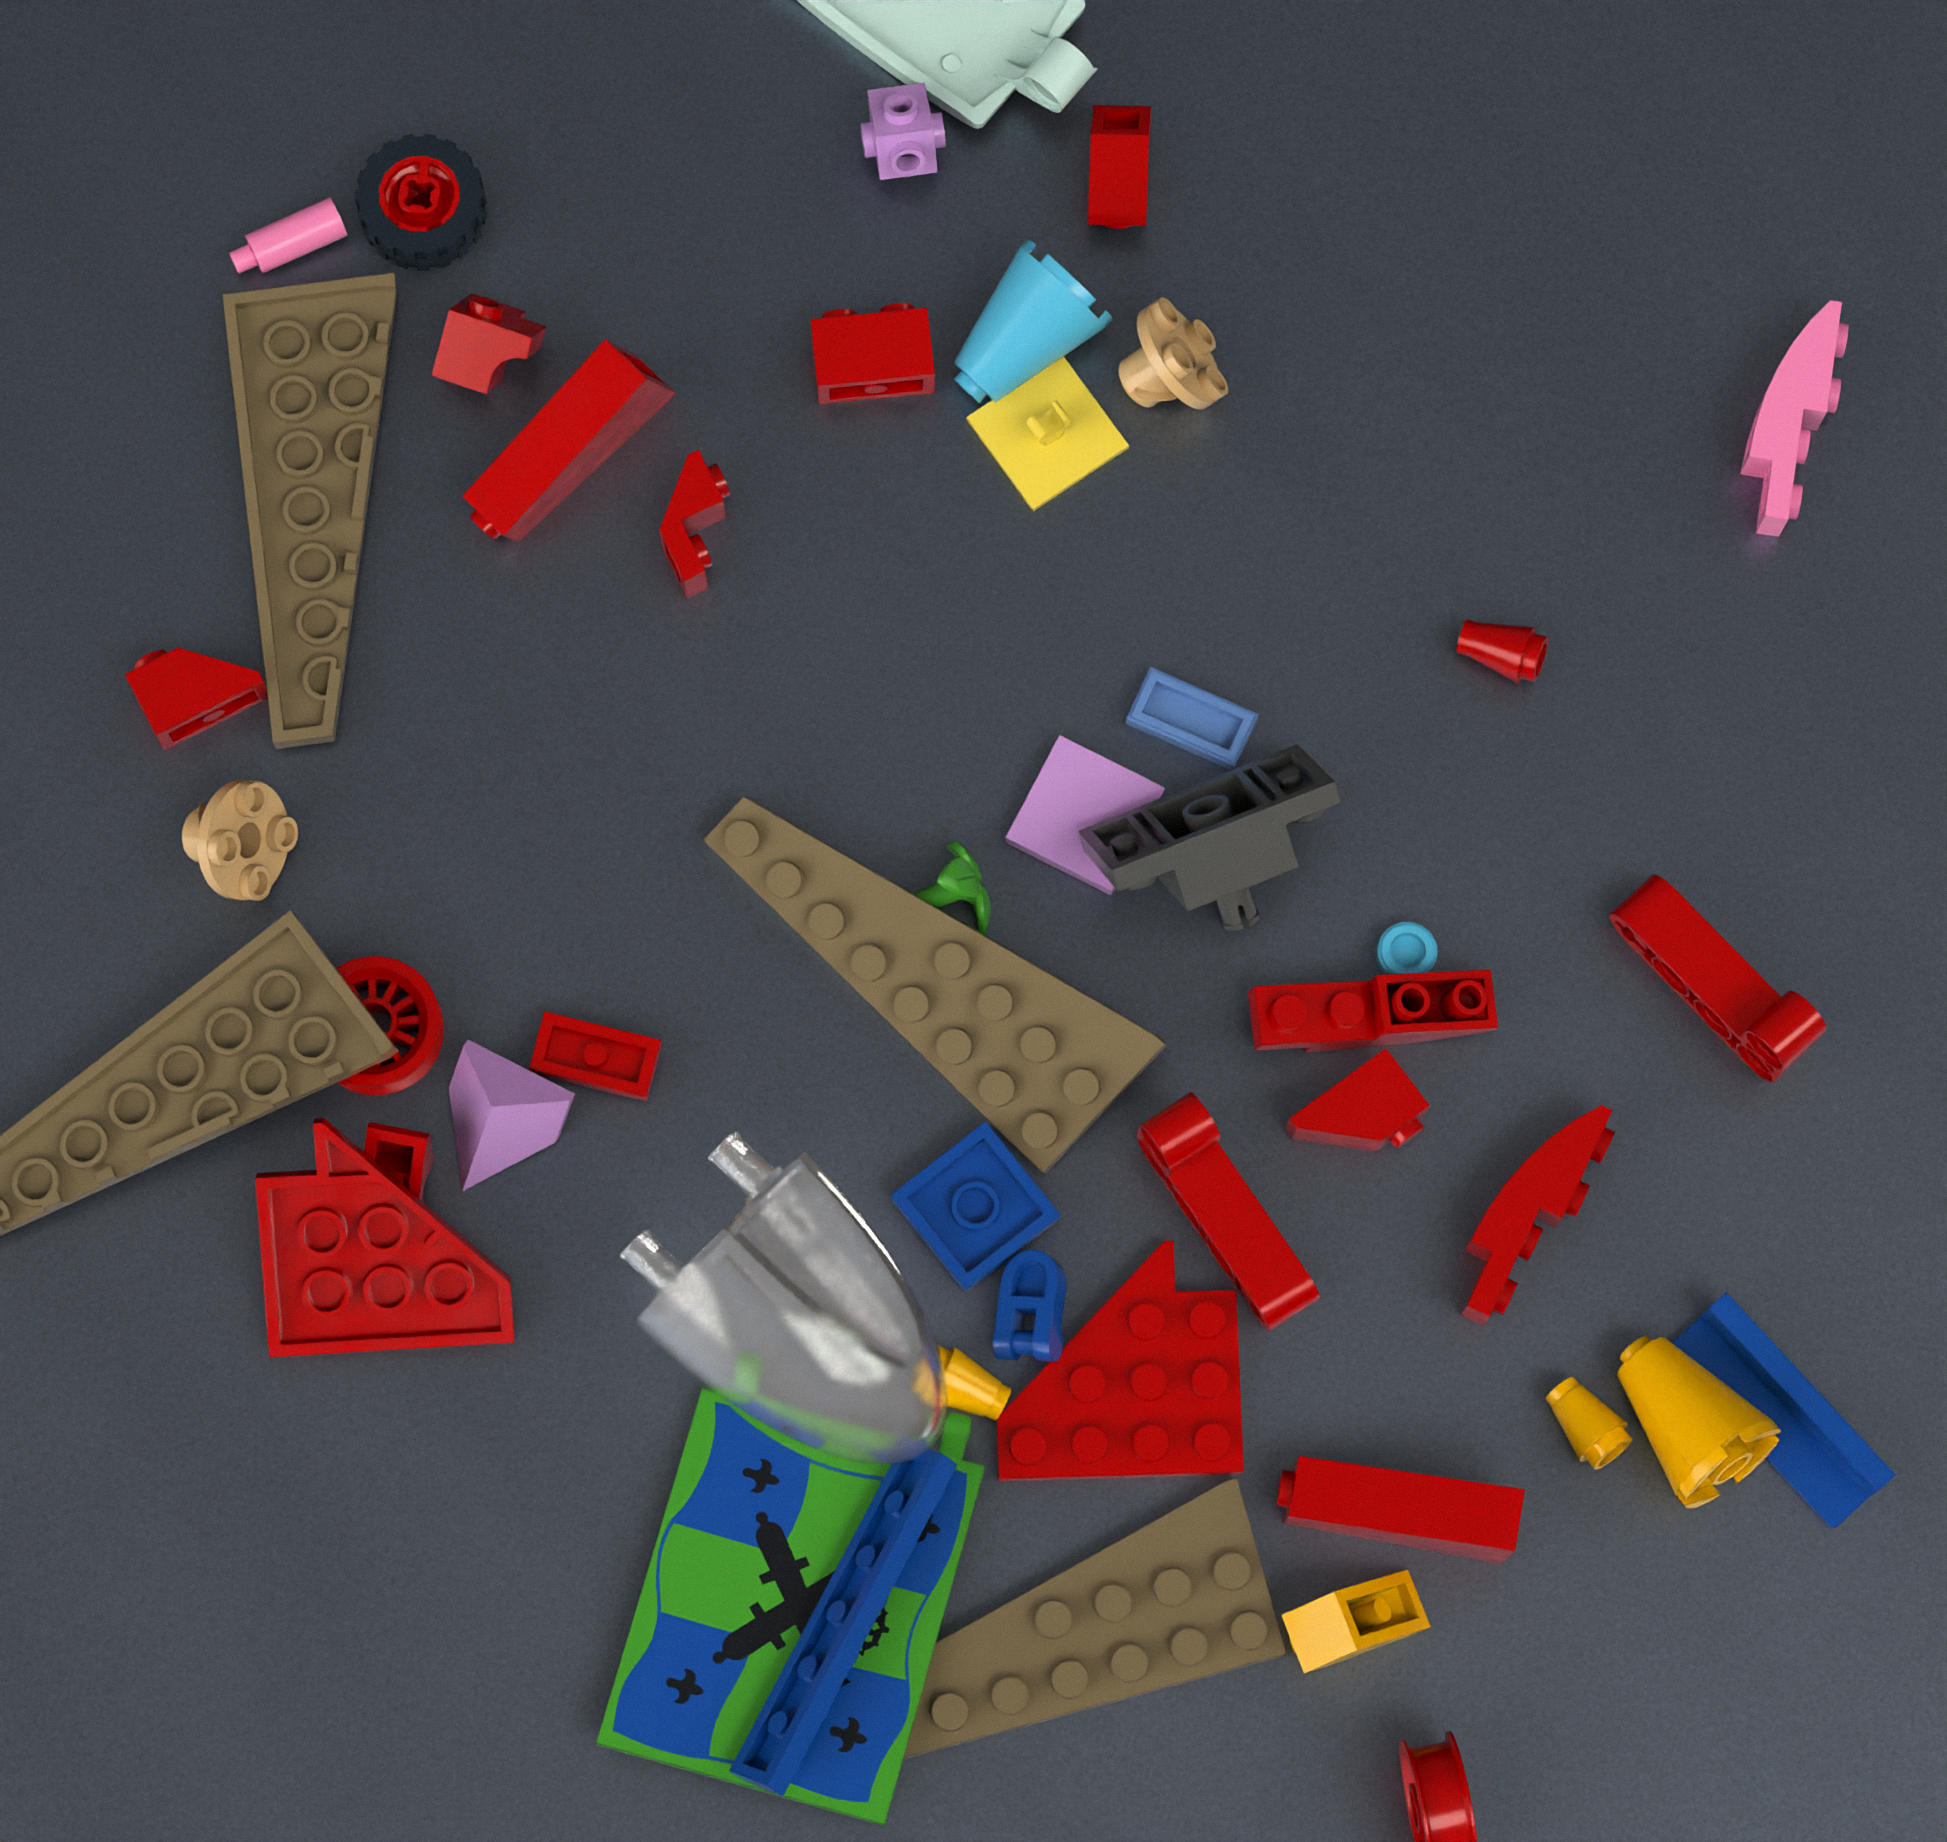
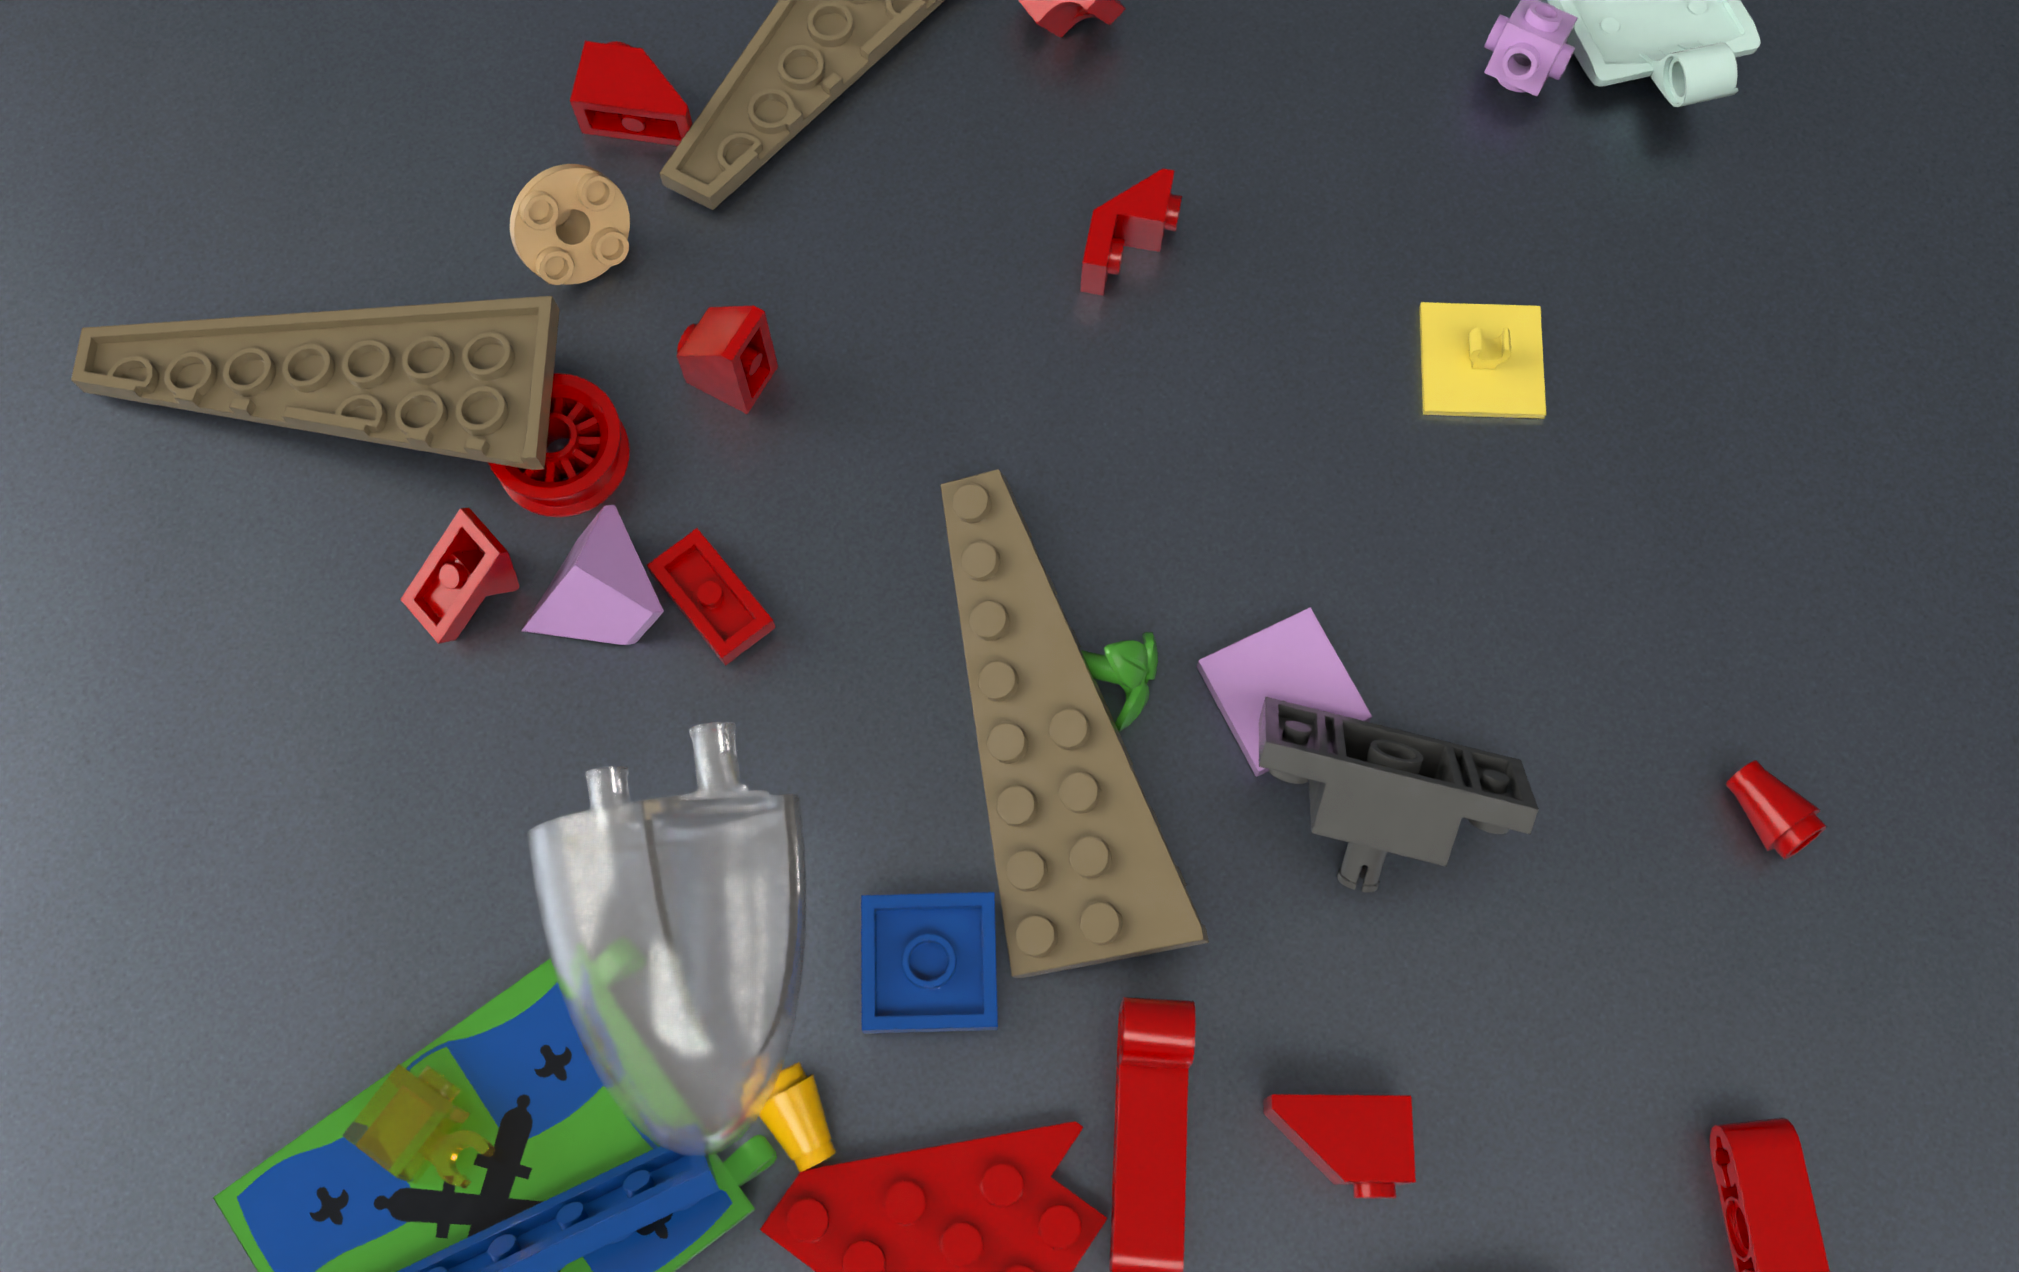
camera: 40 degrees right, 5 degrees down
red wing [255,1118,515,1357] -> none
red slope [462,339,676,542] -> none
red brick [810,303,935,405] -> none
medium azure cone [953,239,1113,403] -> none
blue plate [993,1249,1067,1362] -> none
red slope [1088,105,1151,229] -> none
tan plate [1118,297,1229,410] -> none
medium blue tile [1126,667,1259,770] -> none
red slope [1248,969,1498,1053] -> none
medium azure tile [1376,922,1438,975] -> none
none -> clear yellow brick [342,1064,495,1188]
none -> red slope [677,305,778,414]

